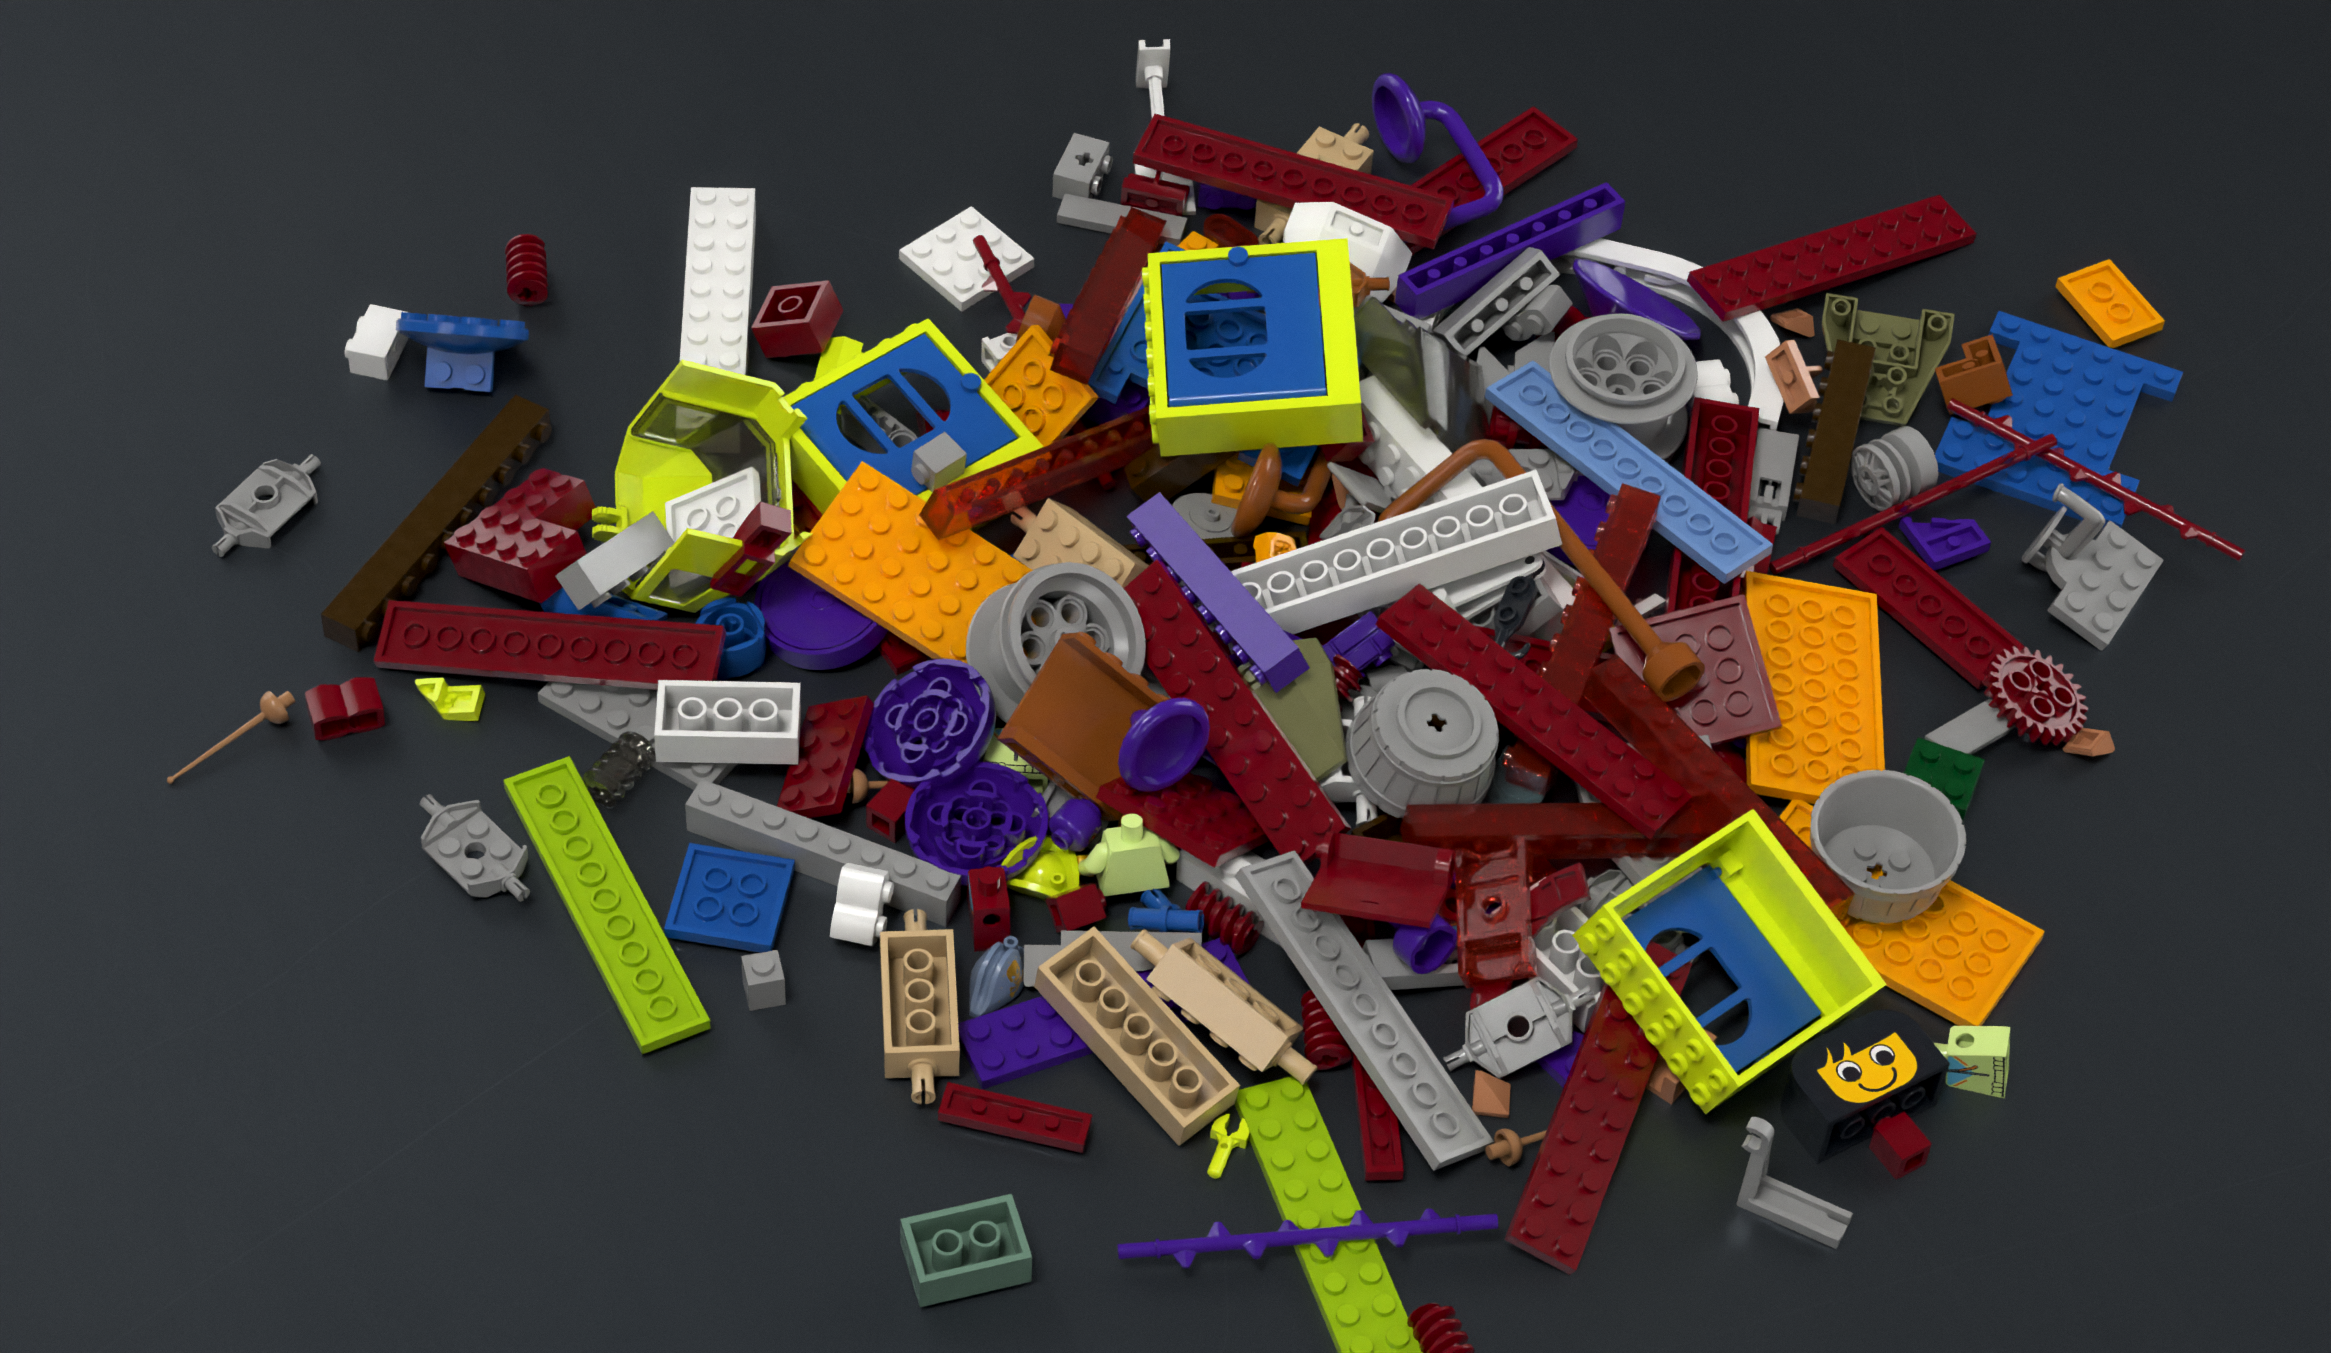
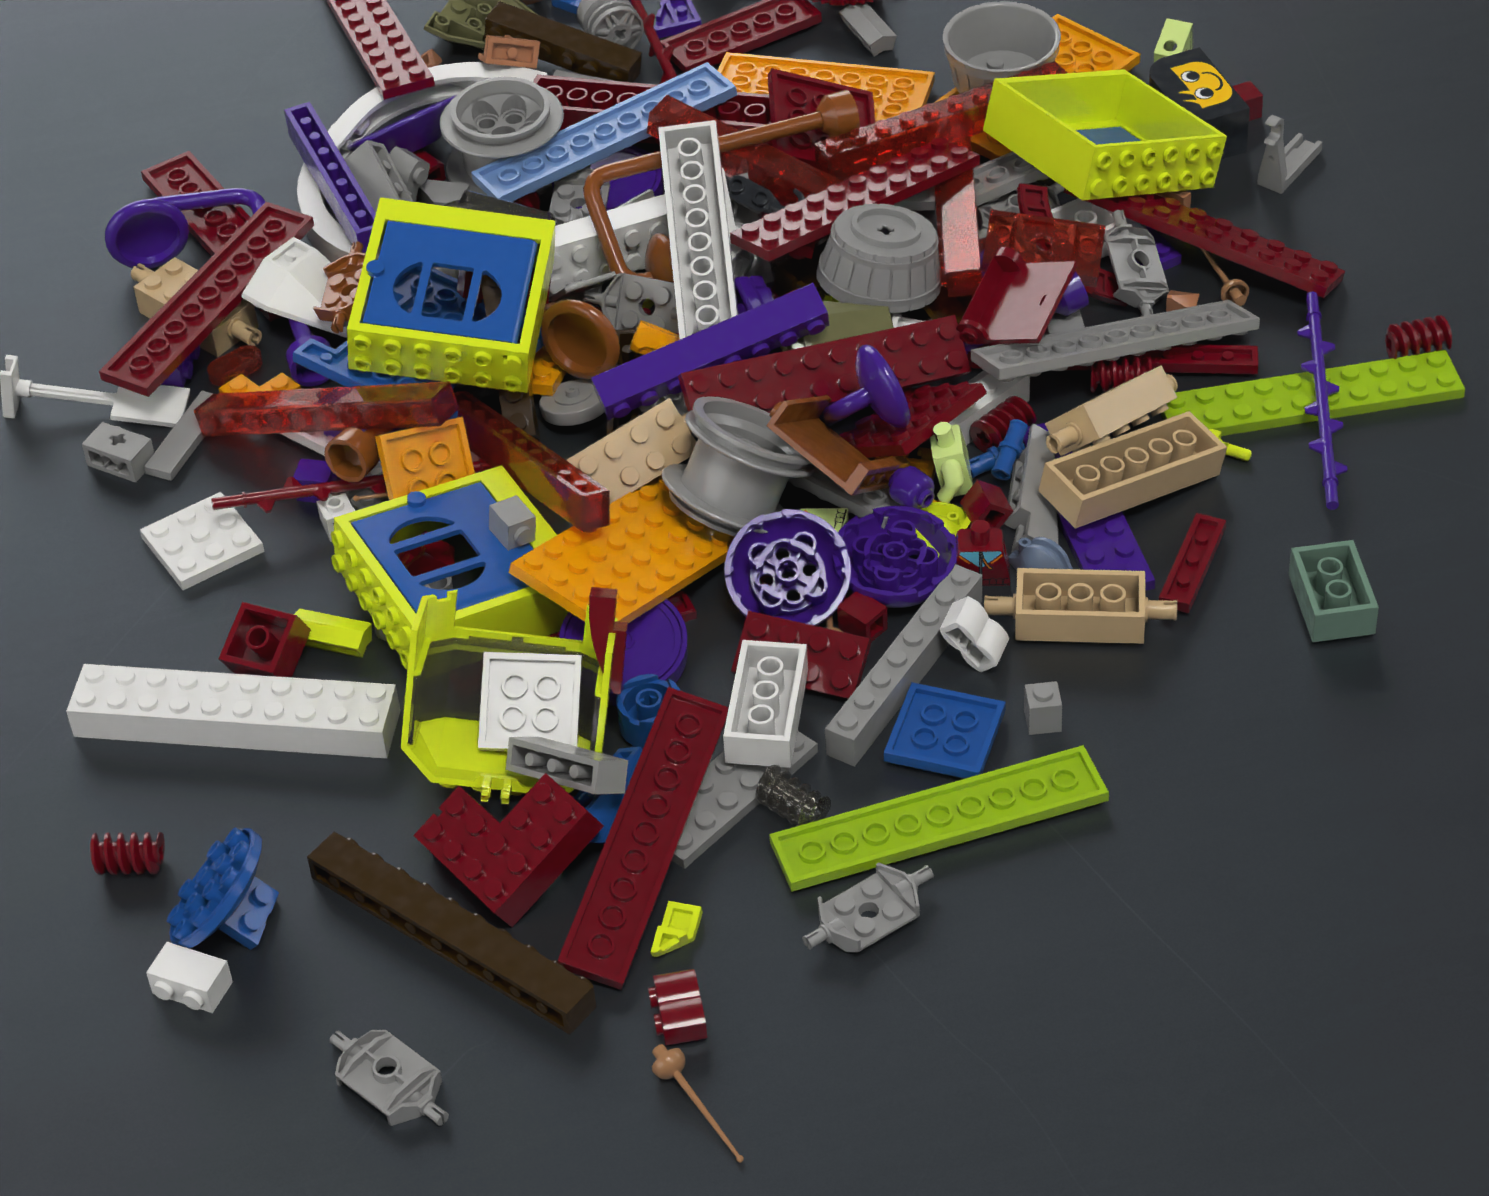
camera: 75 degrees left, 5 degrees down
dark red panel [1120,170,1190,217] -> none
dark green brick [1904,737,1985,824] -> none

